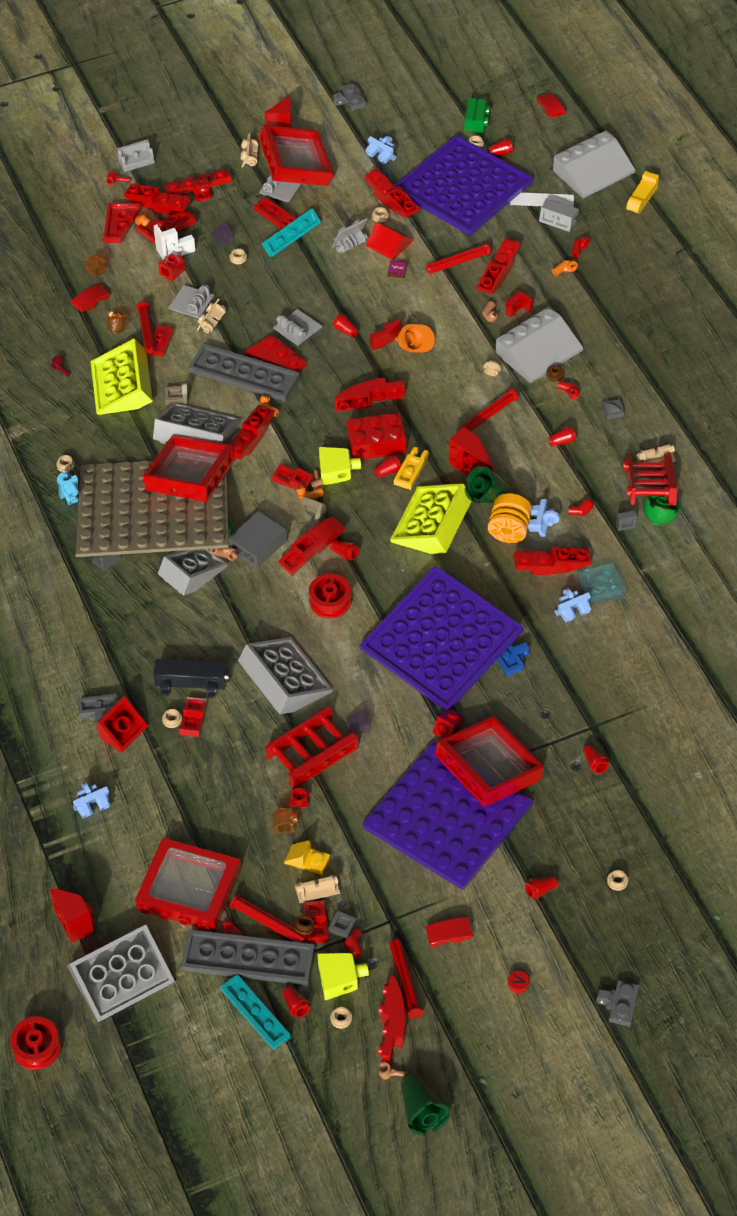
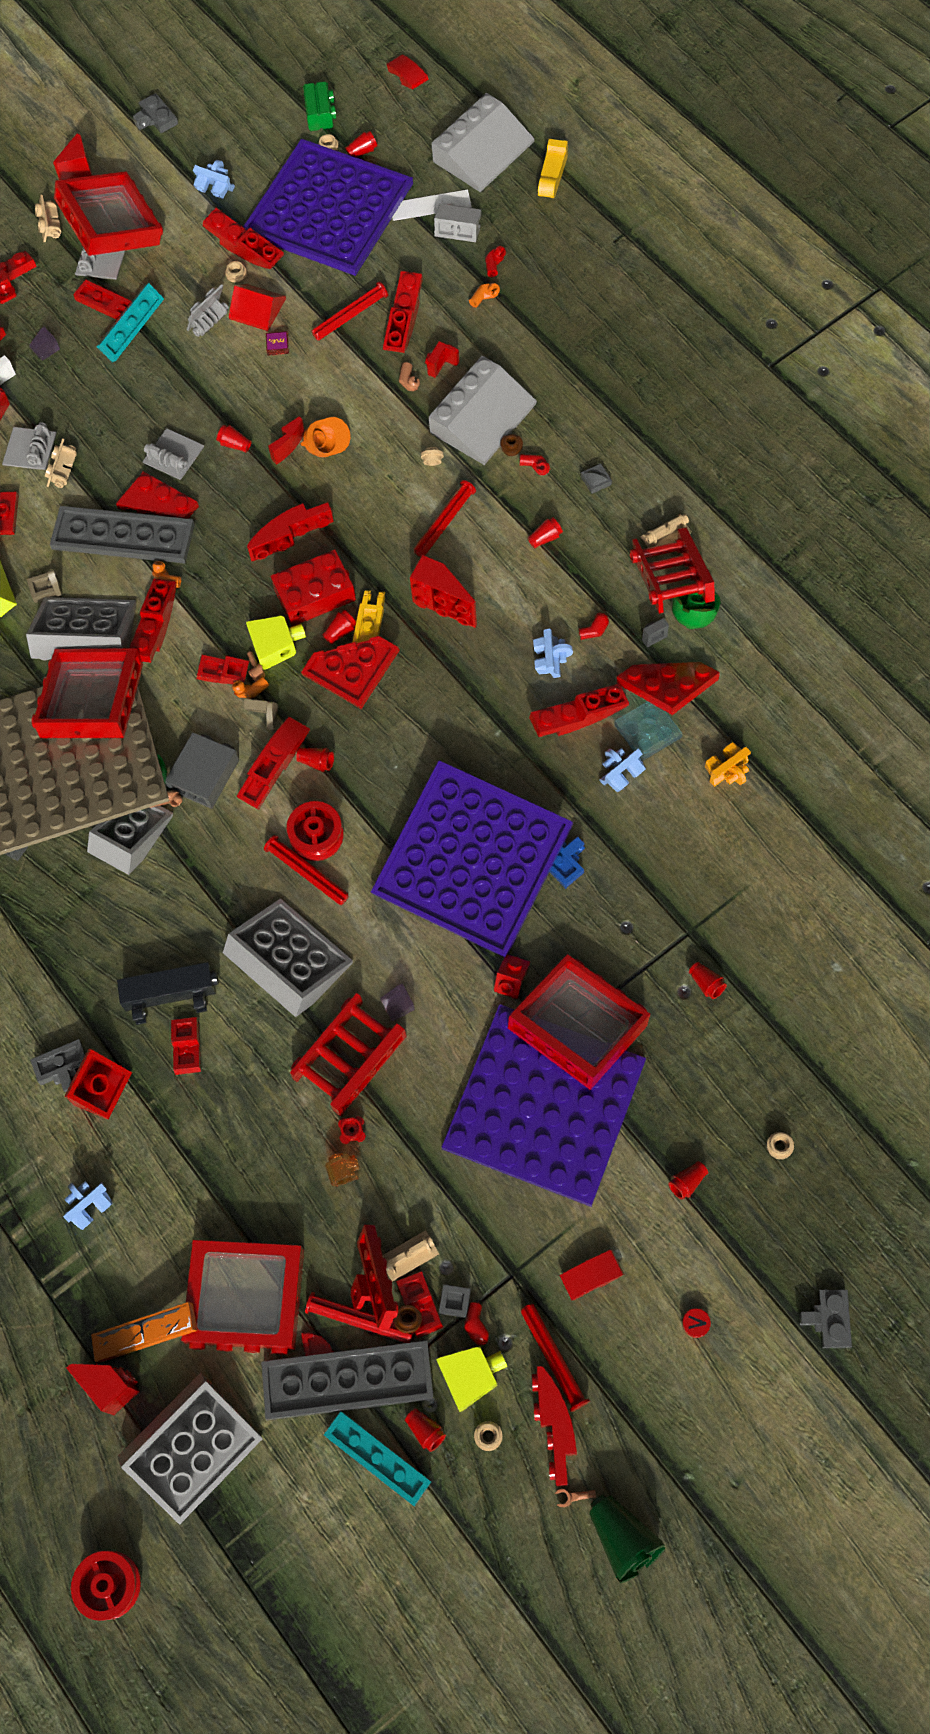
camera: 10 degrees left, 15 degrees up
tan plate [162,709,182,728] -> none
tan plate [230,249,247,264] -> none
yellow slope [284,840,330,876] -> none
neon yellow slope [390,484,472,554] -> none
dark green cone [465,466,515,503] -> none
light orange wheel [488,493,532,543] -> none
none -> orange tile [91,1302,197,1363]
none -> red axle [264,835,349,905]
none -> red plate [301,636,400,709]
none -> red plate [351,1224,398,1330]
none -> red plate [617,662,719,715]
none -> light orange hips [705,742,751,787]

